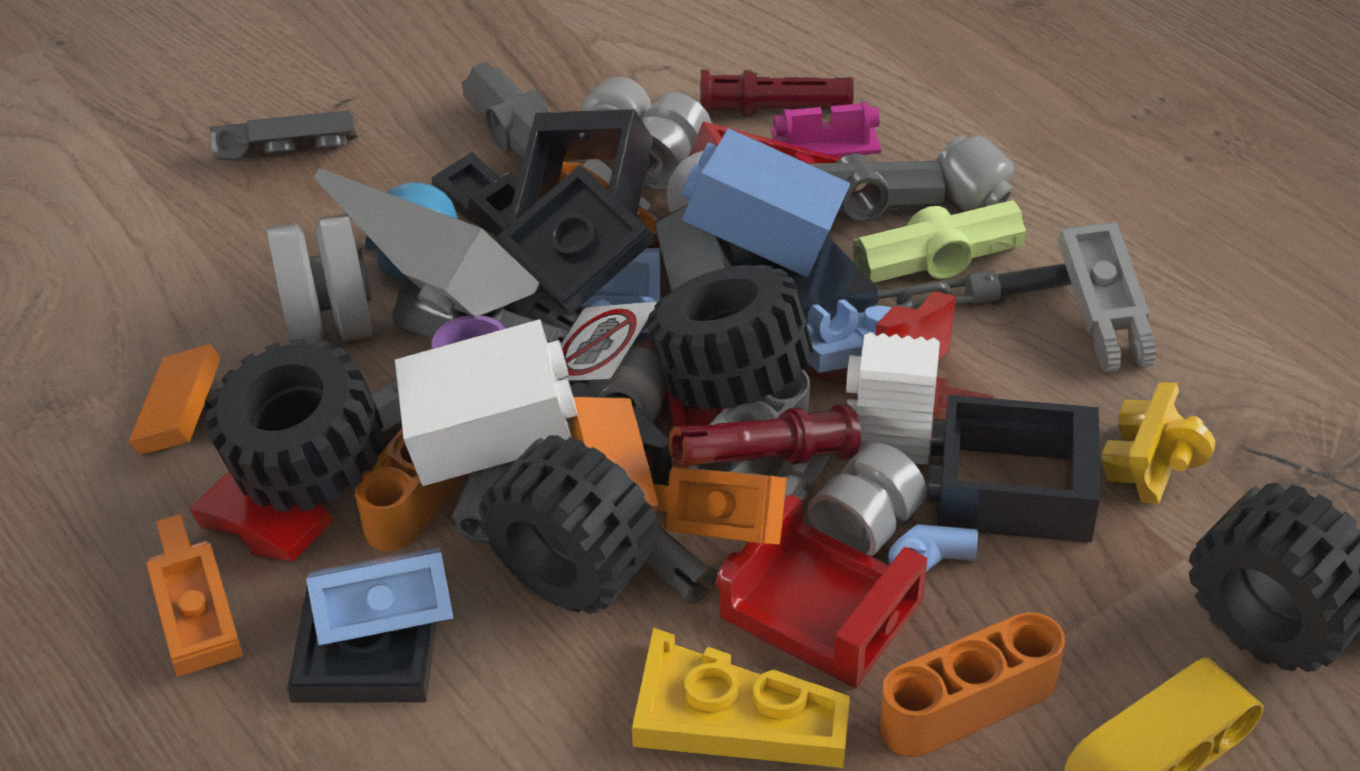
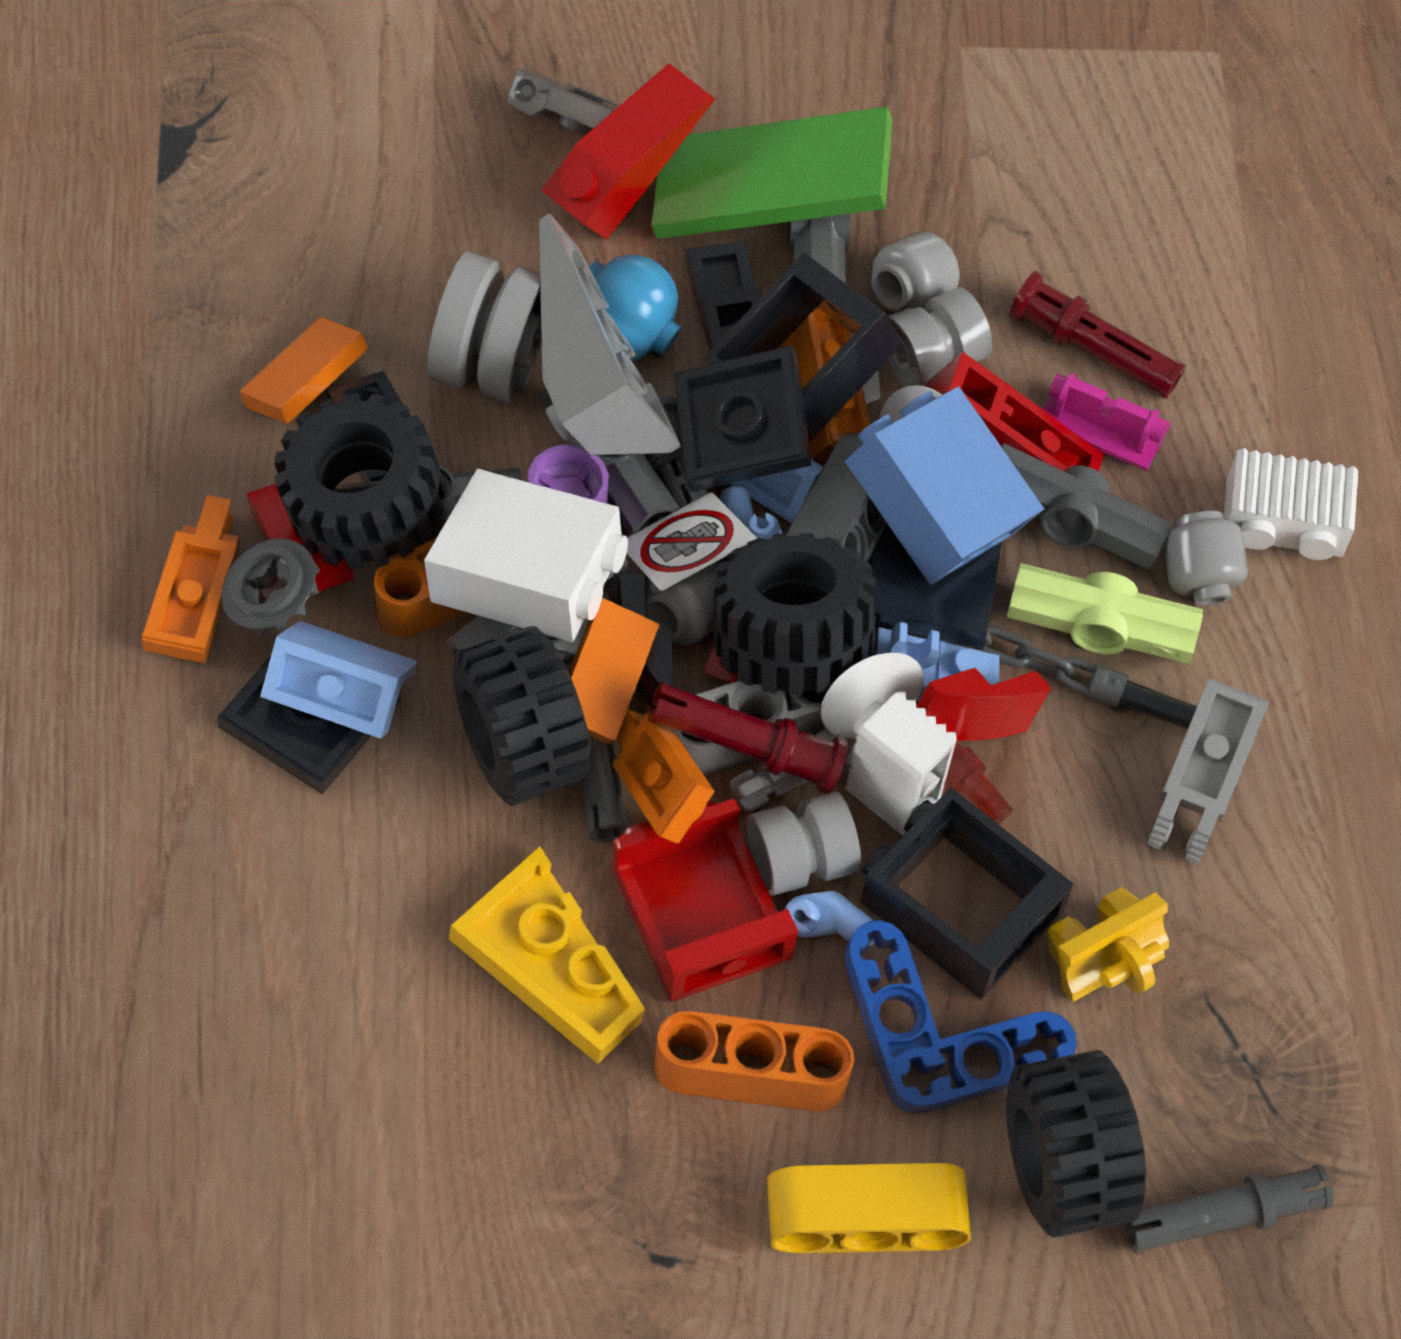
camera: 25 degrees right, 15 degrees up
none -> dark grey gear [222,539,320,636]
none -> red slope [541,63,715,240]
none -> bright green tile [651,106,892,239]
none -> white sticker [821,653,923,738]
none -> blue beam [844,920,1077,1113]
none -> white brick [1223,448,1358,560]

